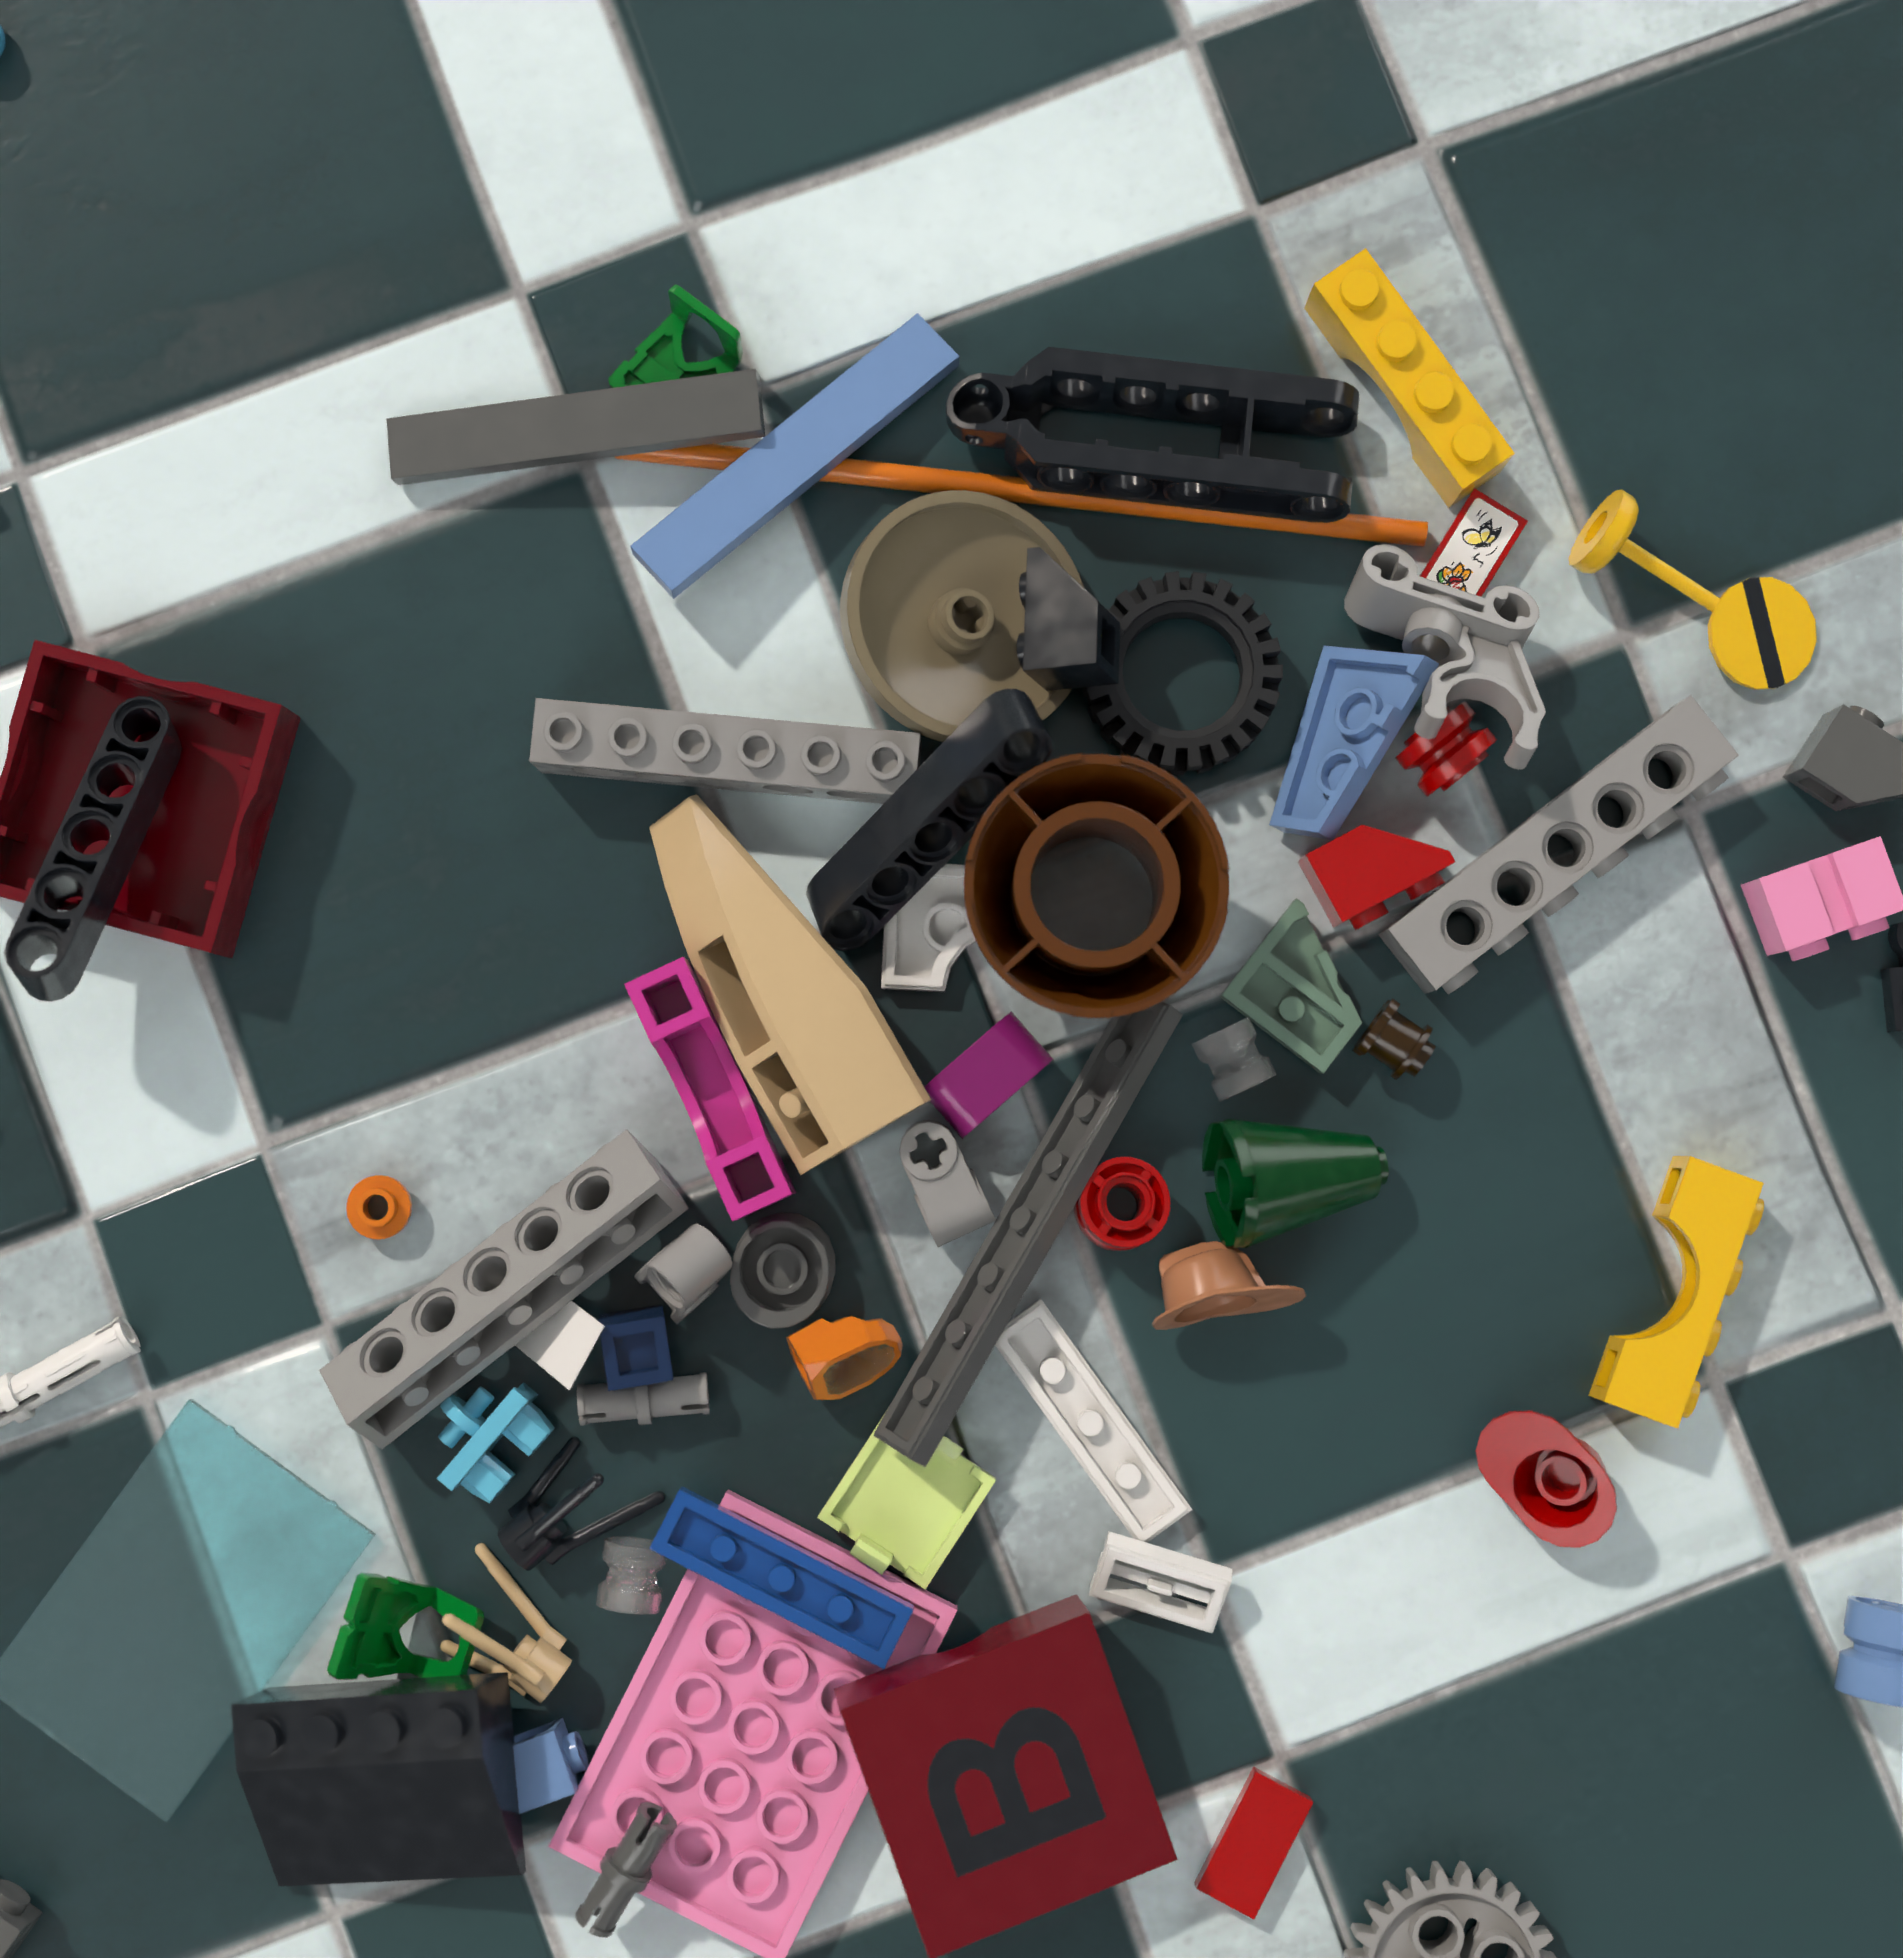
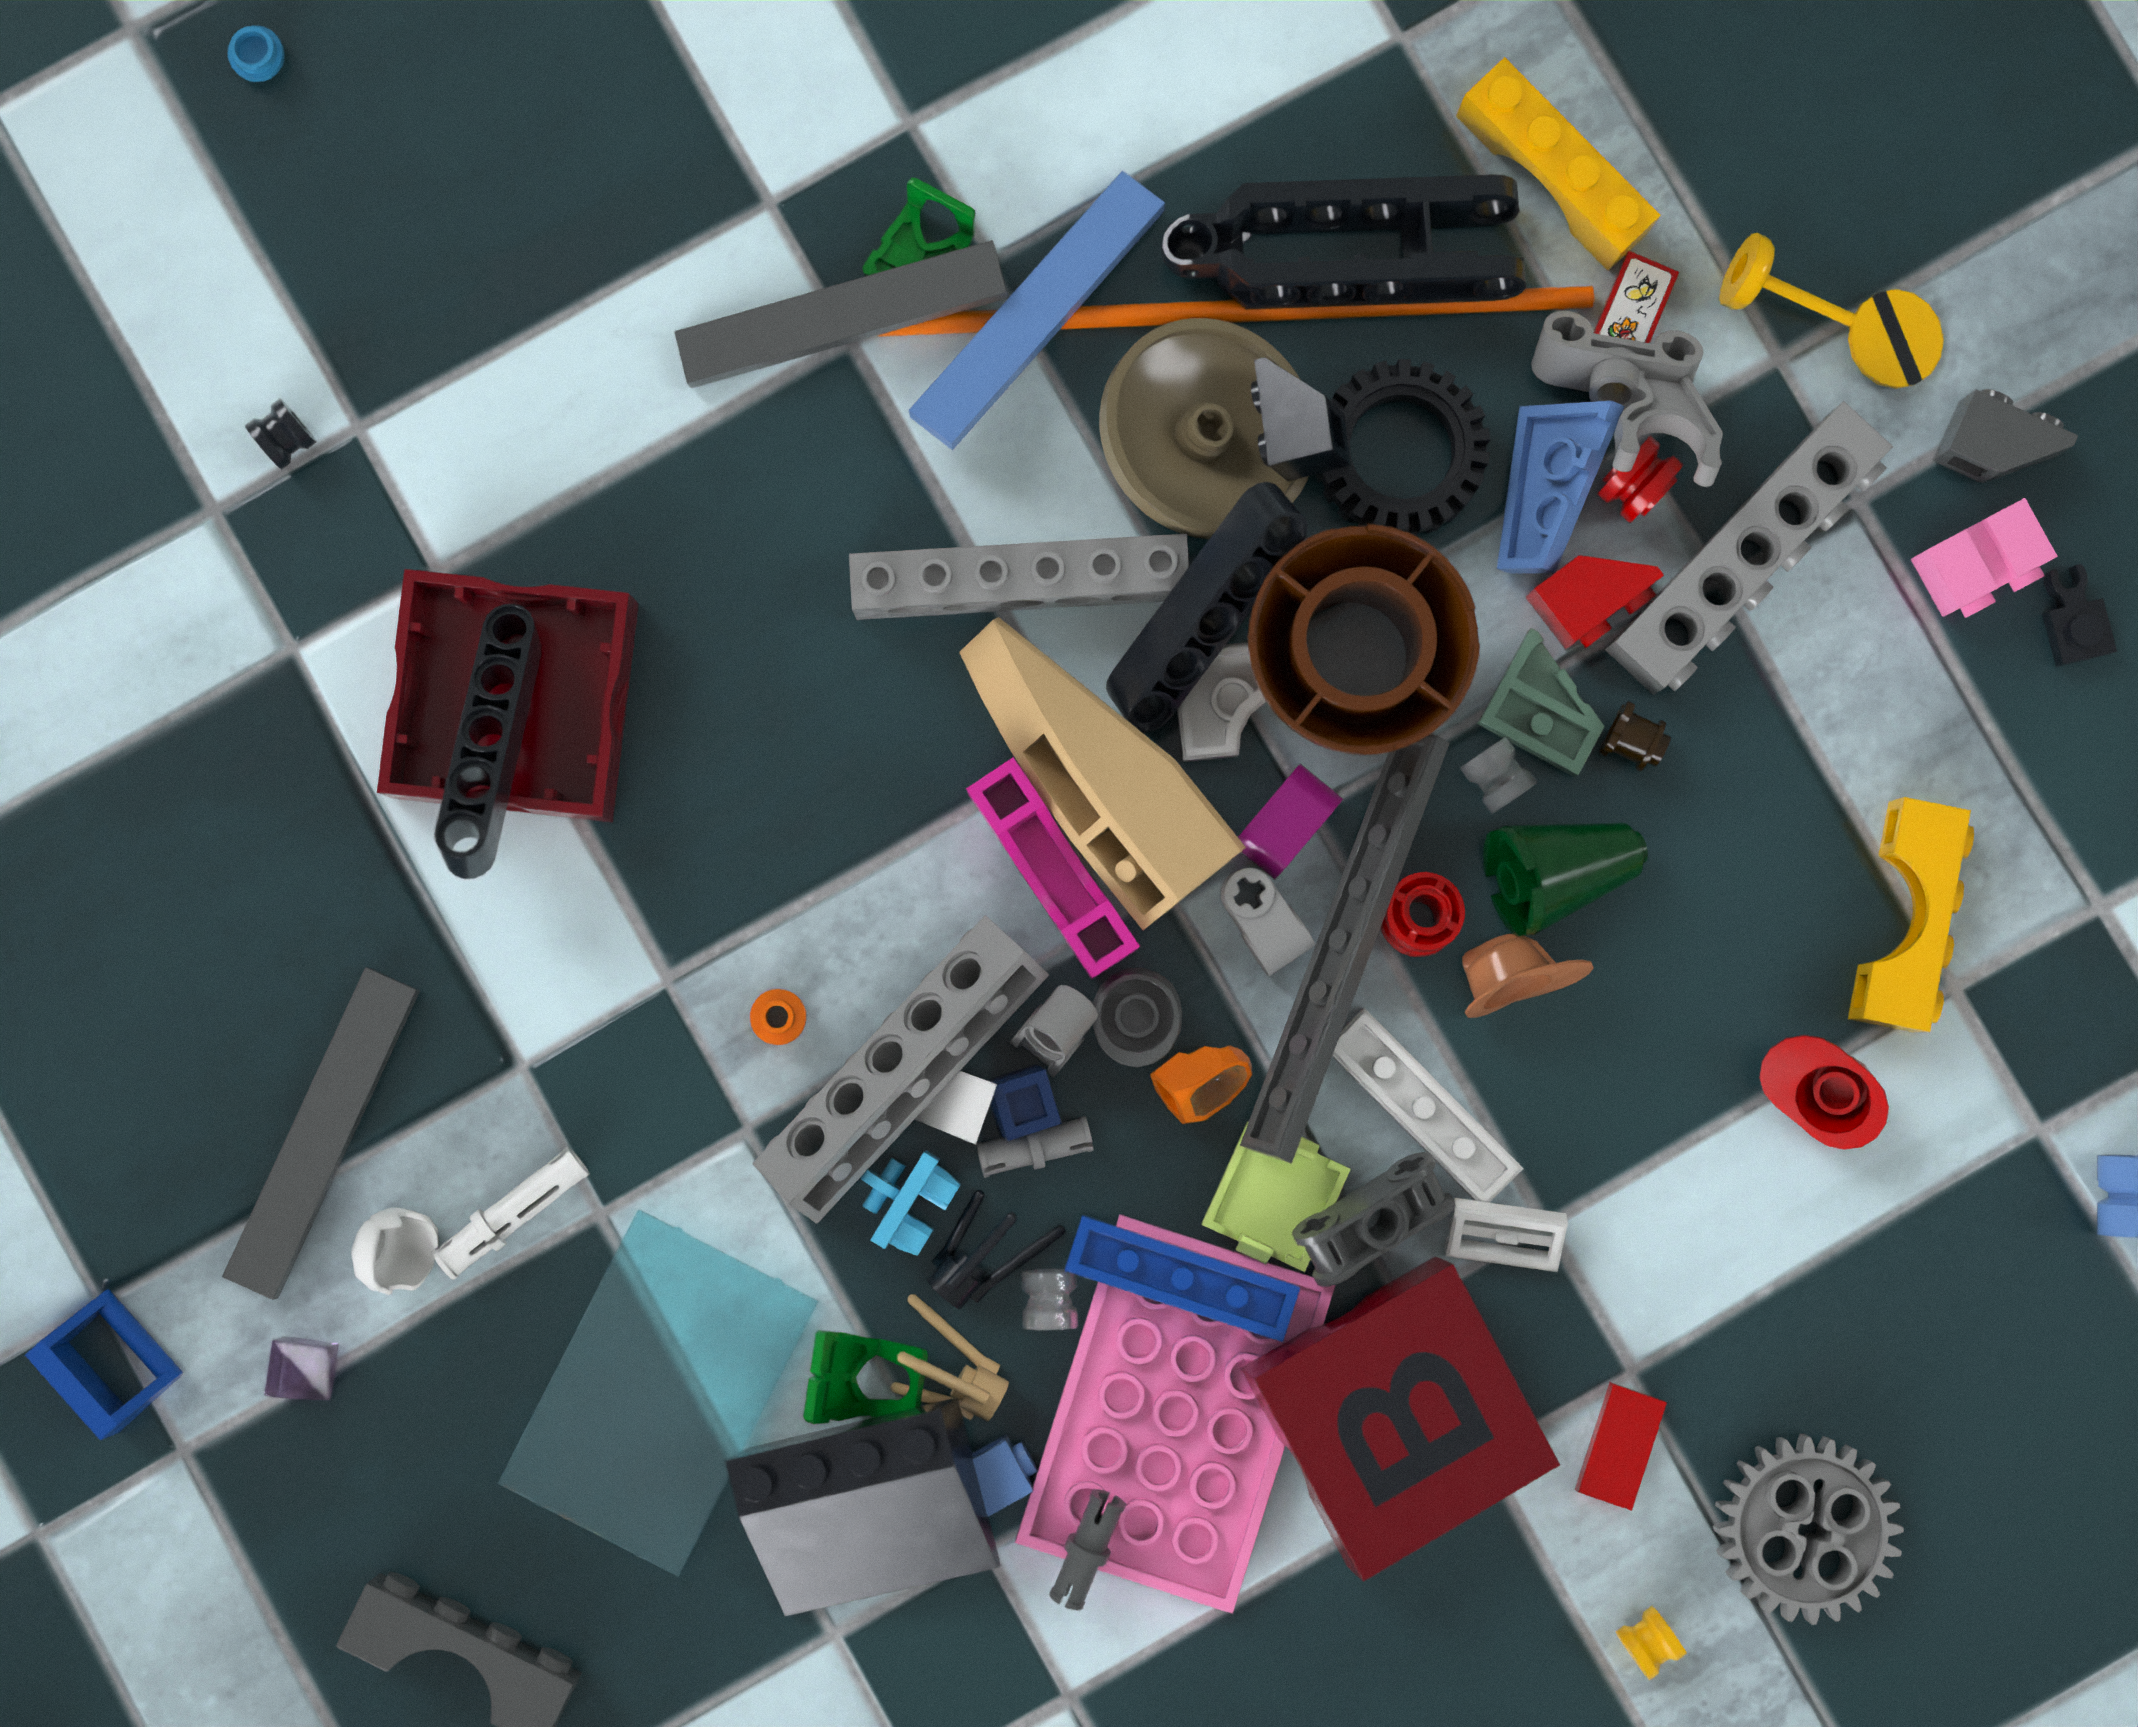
camera: 15 degrees left, 0 degrees up
none -> dark grey piece [1292,1152,1455,1287]

